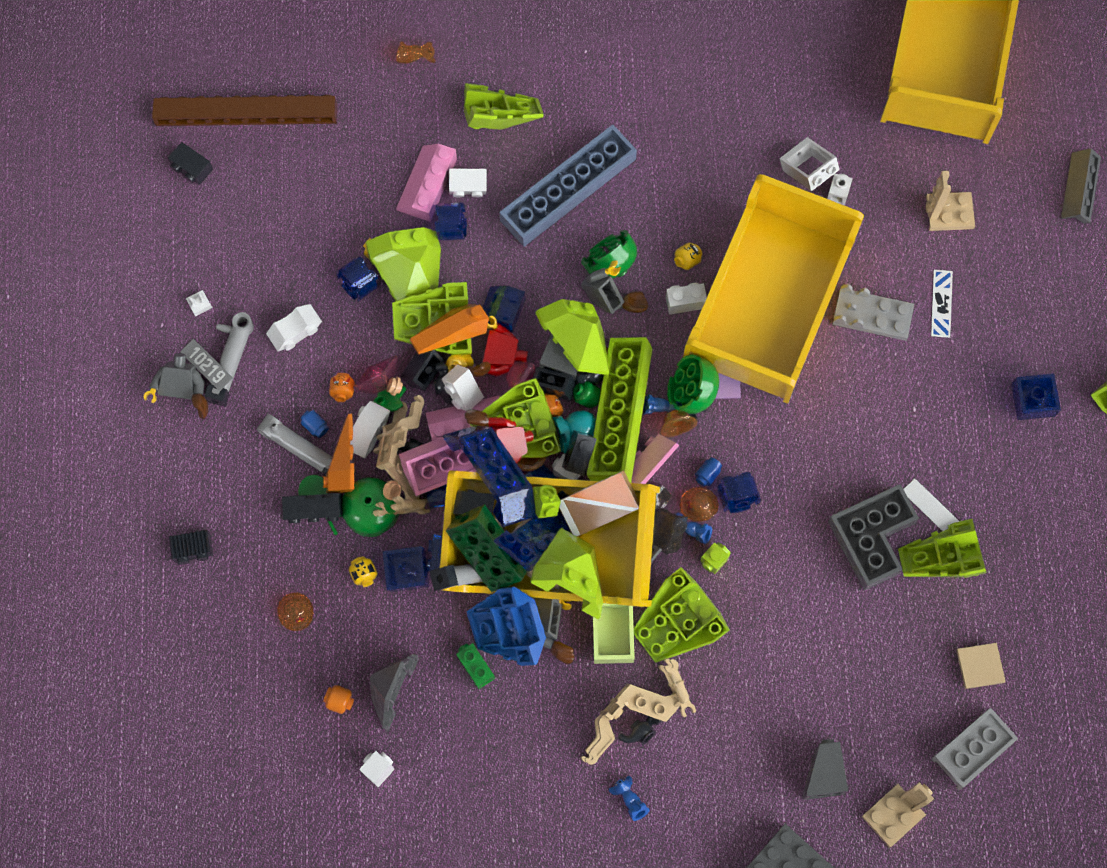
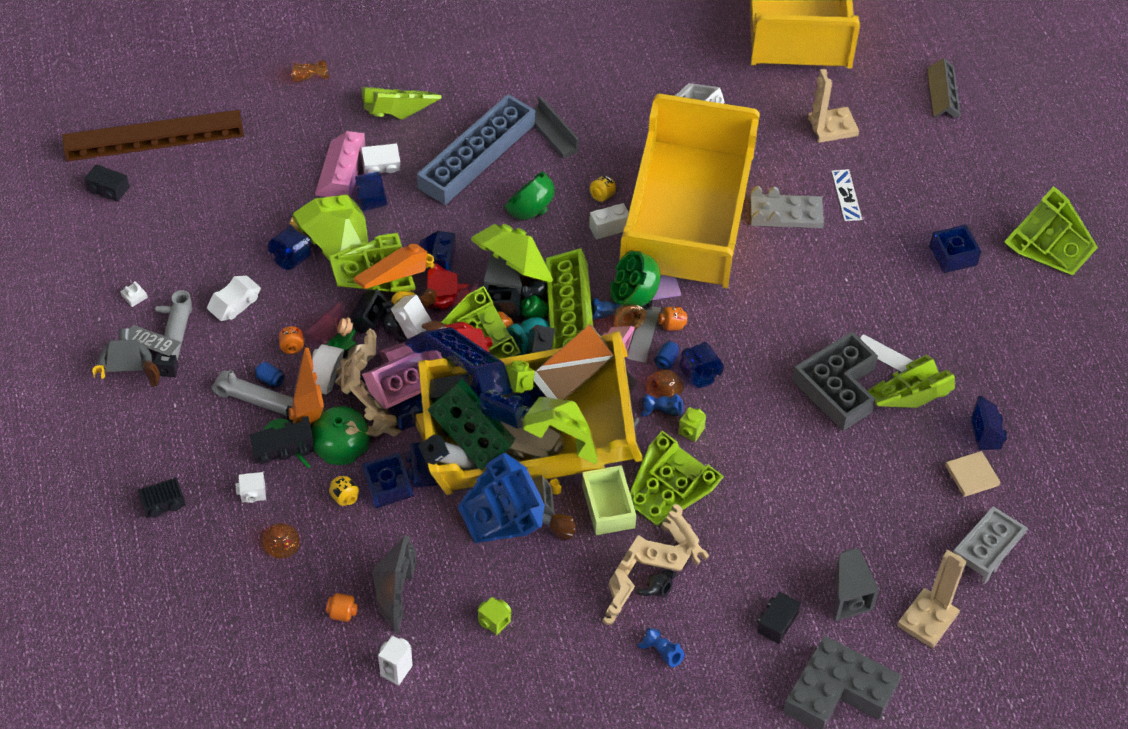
camera: 15 degrees left, 20 degrees down
light nougat plate [383,480,401,500] -> none
green brick [456,643,495,690] -> none
dark grey torso [581,261,649,314] -> none
clear smoke bracket [652,508,688,554] -> none
none -> white brick [236,472,266,503]
none -> lime brick [478,597,511,635]
none -> dark grey panel [533,96,579,159]
none -> light grey sticker [627,306,661,363]
none -> orange head [658,307,687,331]
none -> black brick [756,591,801,644]
none -> clear blue slope [971,396,1007,451]

